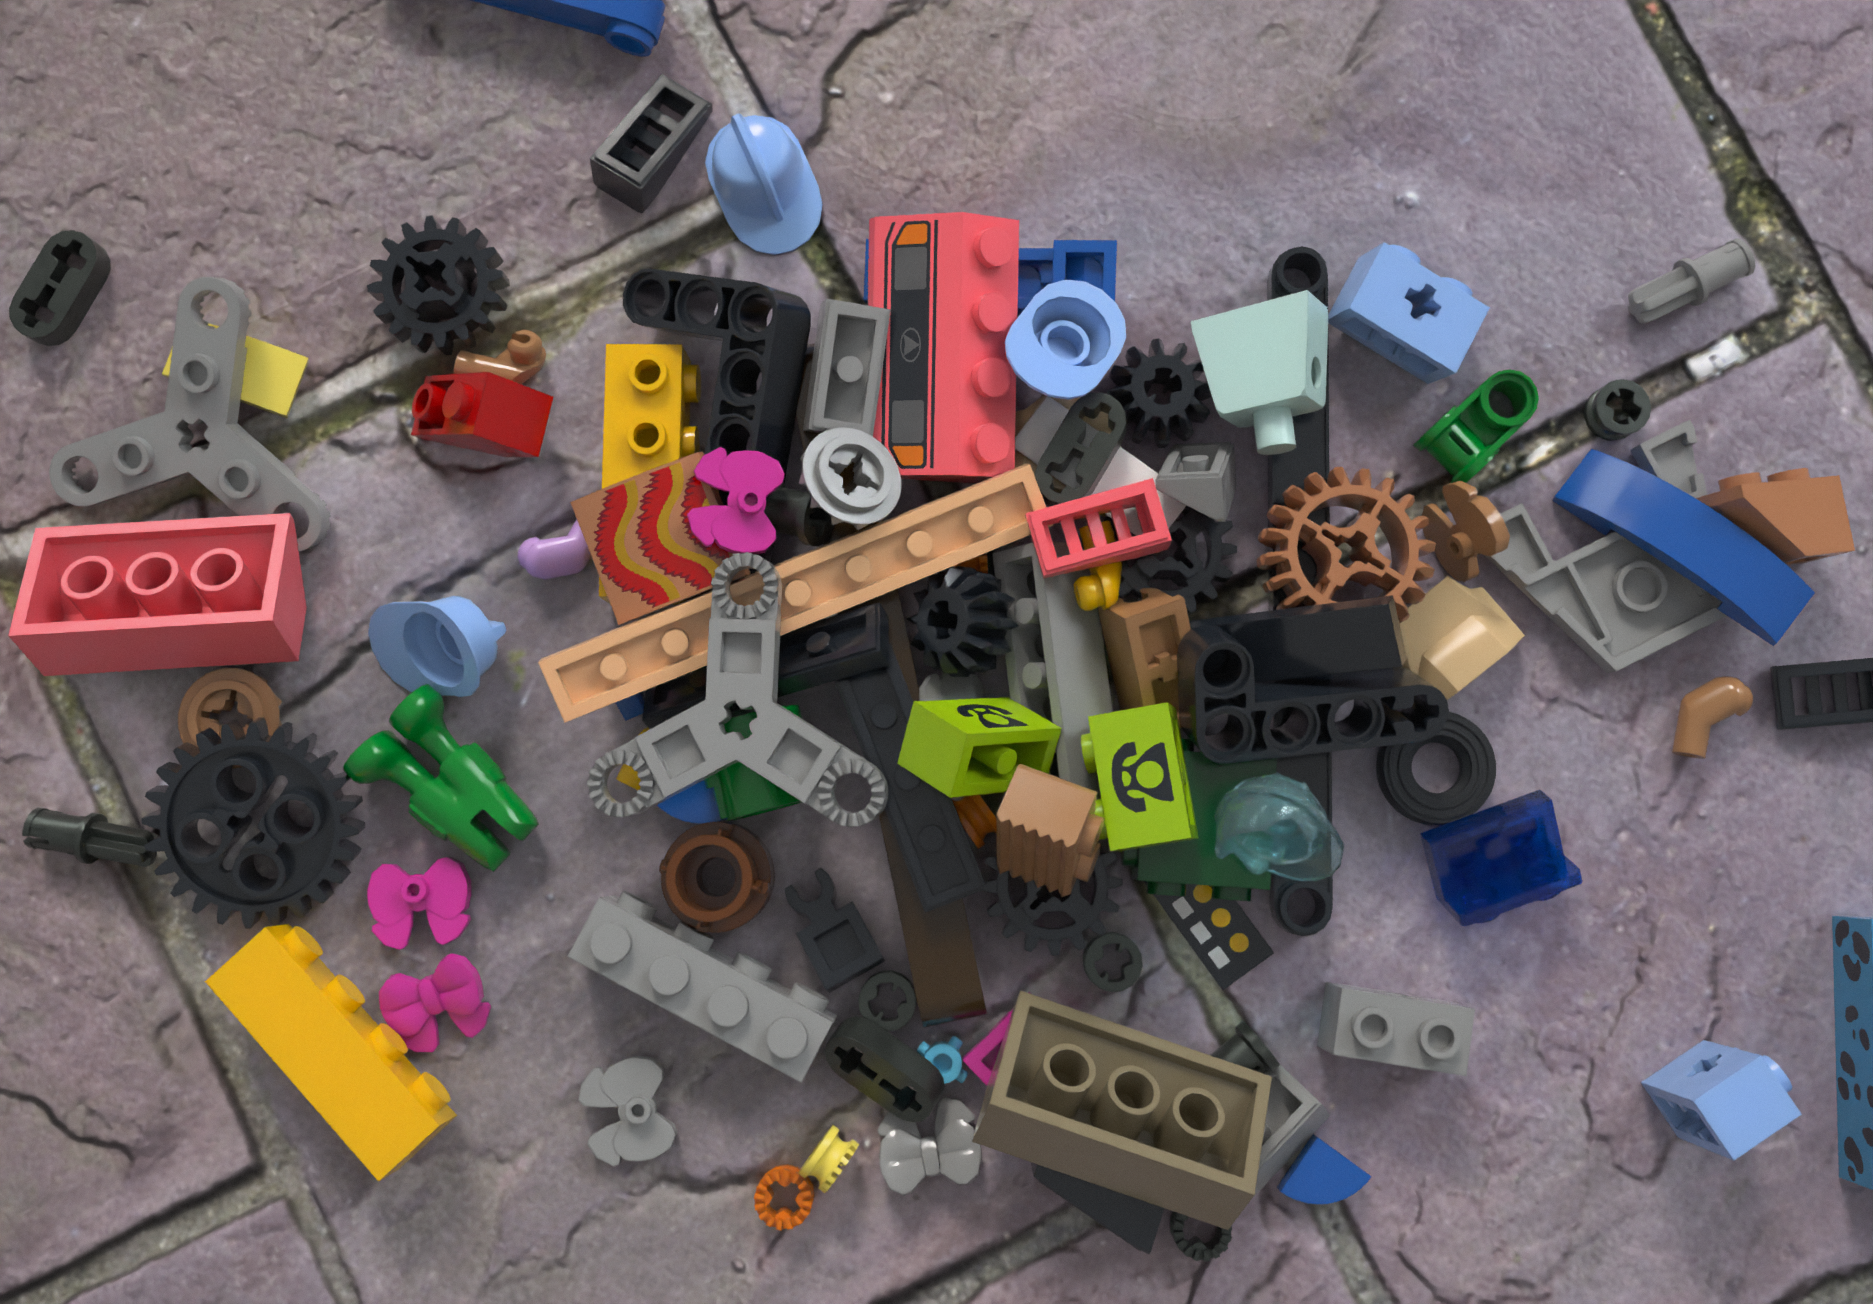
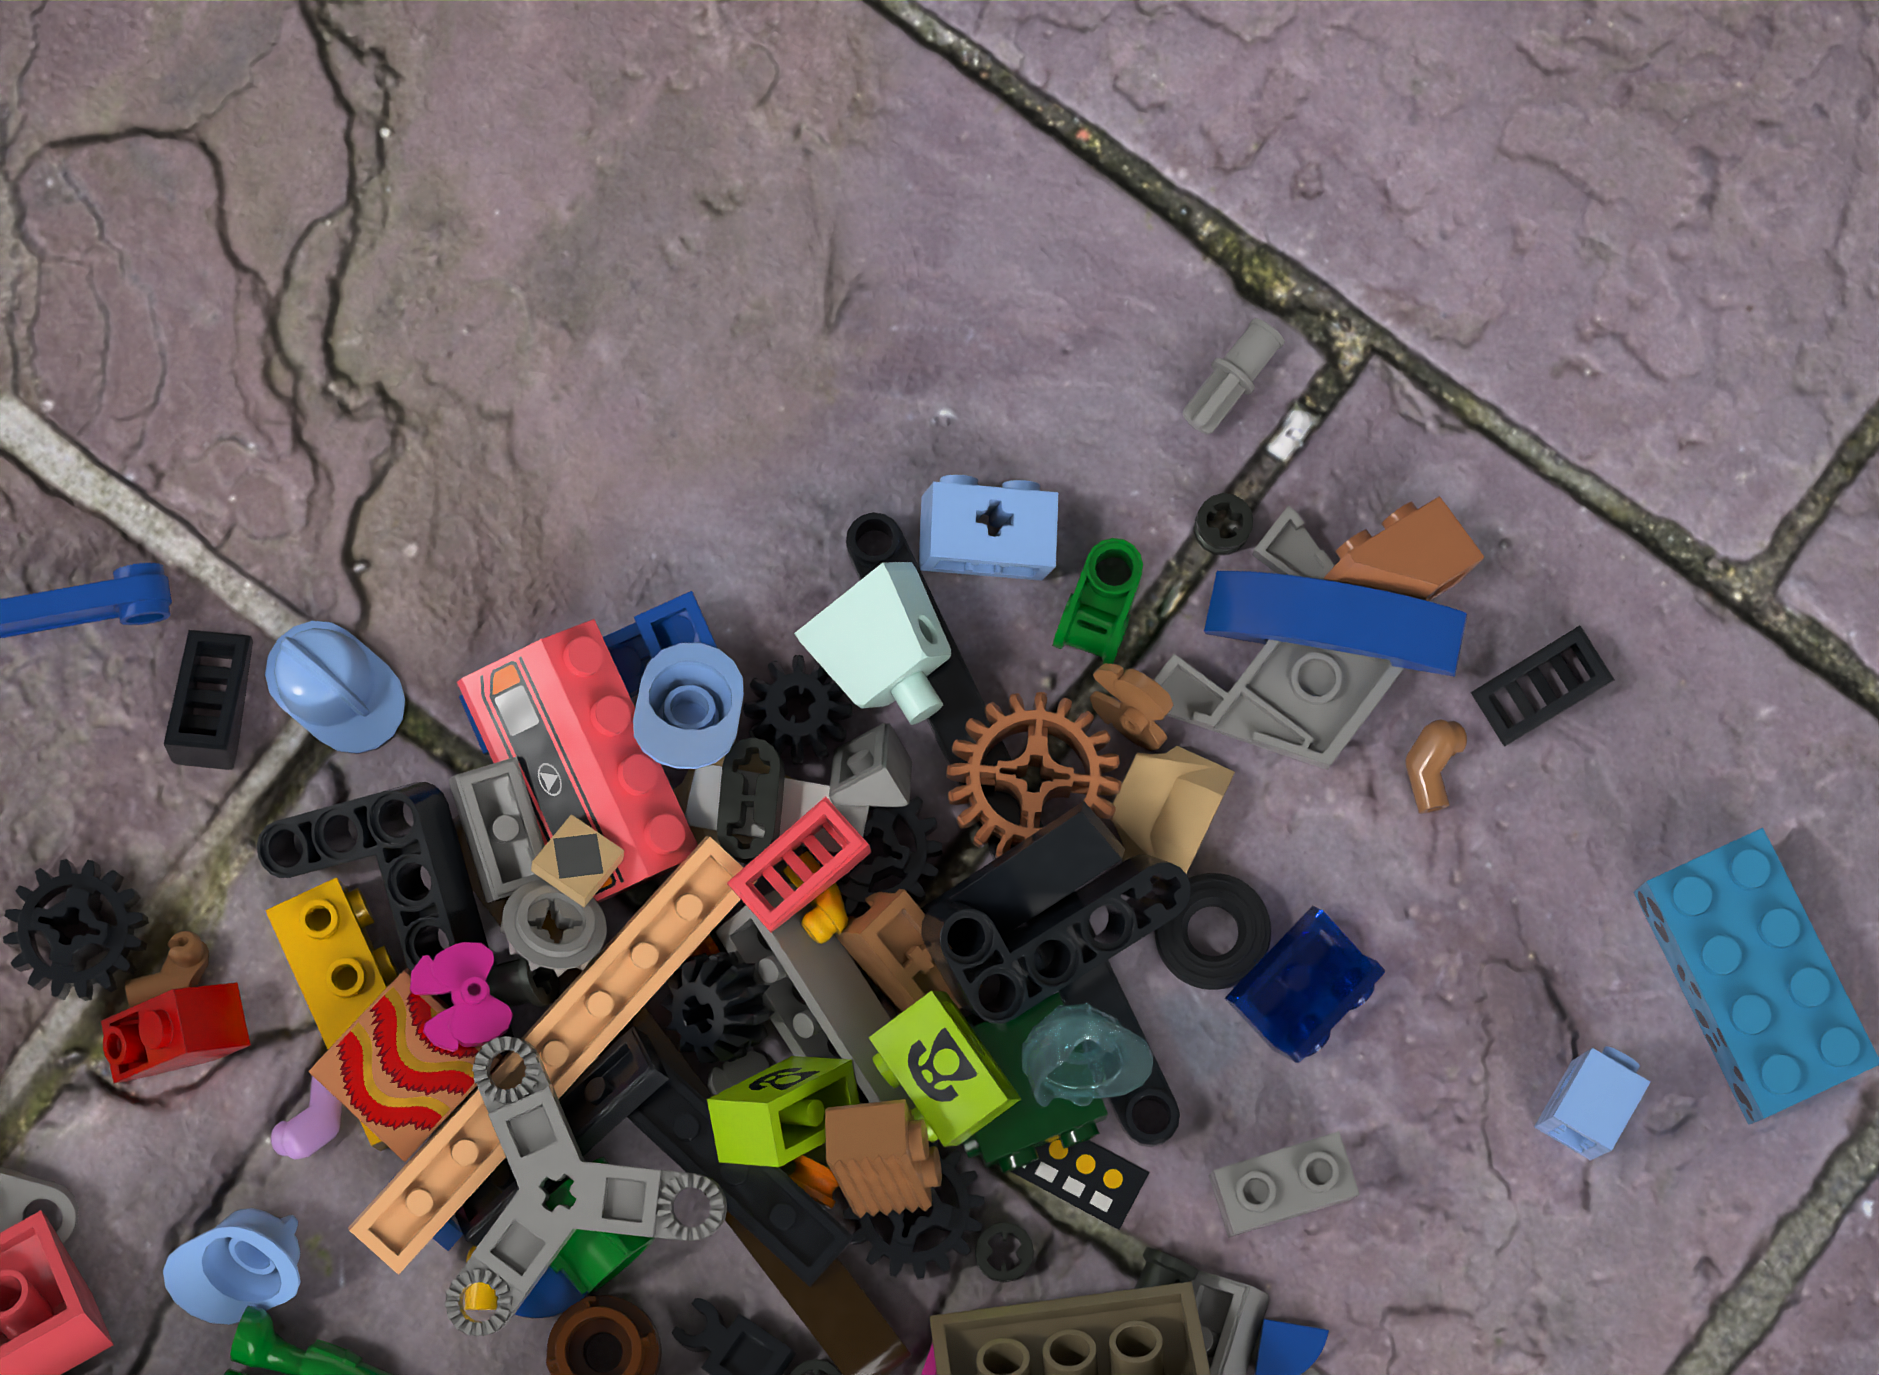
camera: 30 degrees left, 5 degrees down
none -> tan tile [531,814,624,907]

